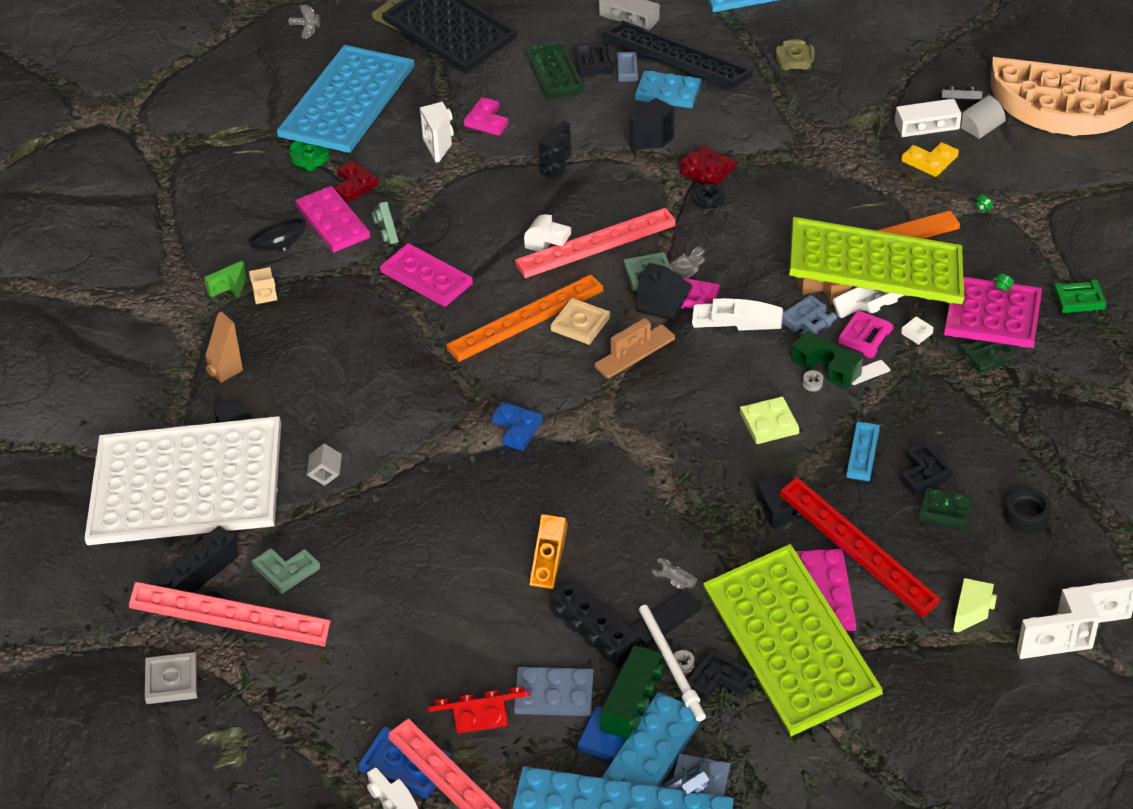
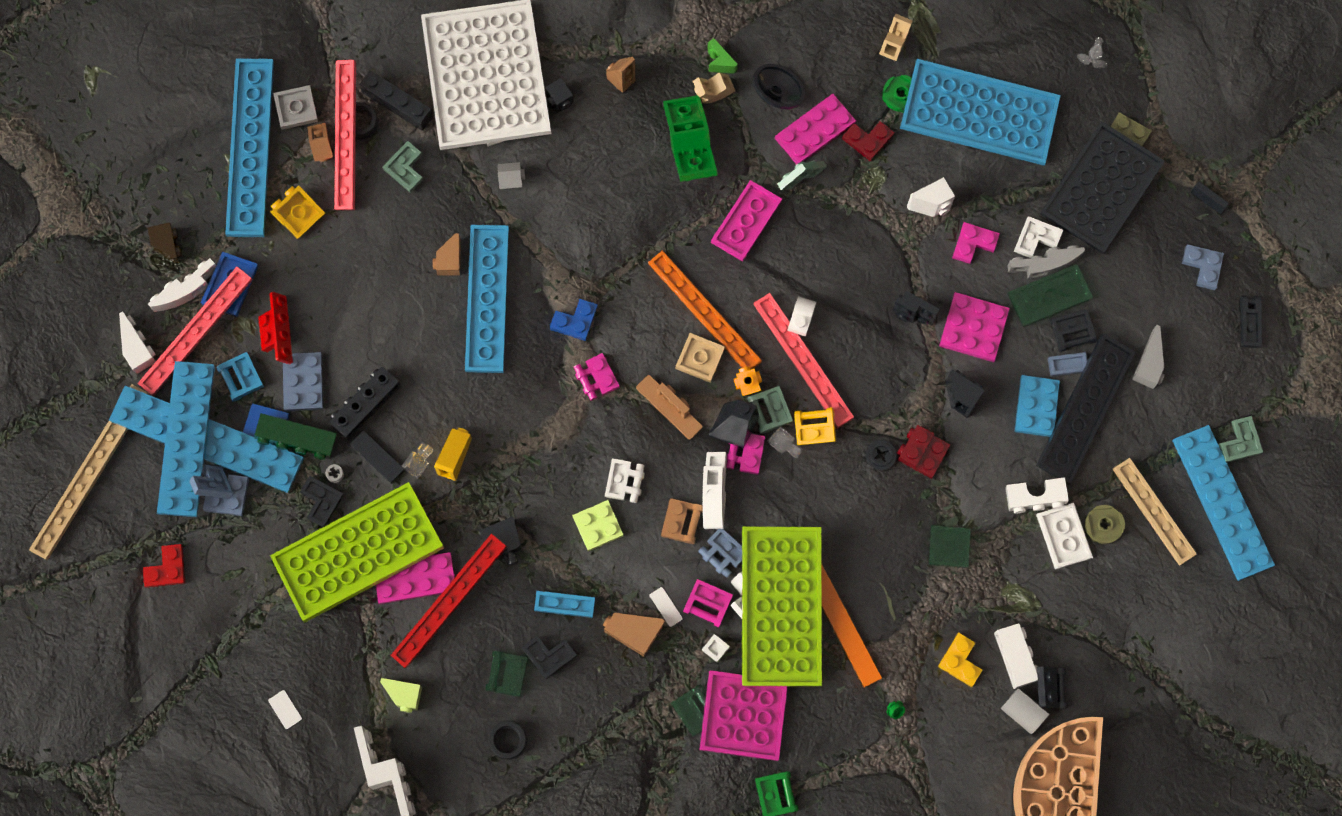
camera: 80 degrees right, 30 degrees up
light orange slope [529,514,568,589] -> none
white bar [639,605,706,721] -> none
dark green arch [792,331,863,389] -> none
light grey bush [803,370,824,391] -> none
green plate [993,273,1014,292] -> none
none -> dark azure plate [216,352,264,401]
none -> dark azure plate [225,59,274,237]
none -> white sticker [268,690,302,729]
none -> yellow plate [270,186,325,239]
none -> medium nougat slope [307,123,333,162]
none -> medium nougat slope [433,233,461,276]
none -> yellow slope [434,428,472,481]
none -> dark azure plate [465,225,509,373]
none -> dark pink plate [574,353,620,401]
none -> medium nougat slope [603,613,665,656]
none -> white plate [605,458,645,503]
none -> medium nougat plate [661,498,703,544]
none -> green bracket [663,95,717,182]
none -> light orange brick [734,366,762,396]
none -> yellow plate [794,407,836,445]
none -> tan brick [879,14,913,61]
none -> clear green plate [929,526,970,568]
none -> dark pink plate [939,292,1010,362]
none -> white arch [1006,478,1068,513]
none -> light grey slope [1007,246,1085,279]
none -> white plate [1014,216,1063,258]
none -> white tile [1036,503,1093,570]
none -> tan plate [1113,458,1197,566]

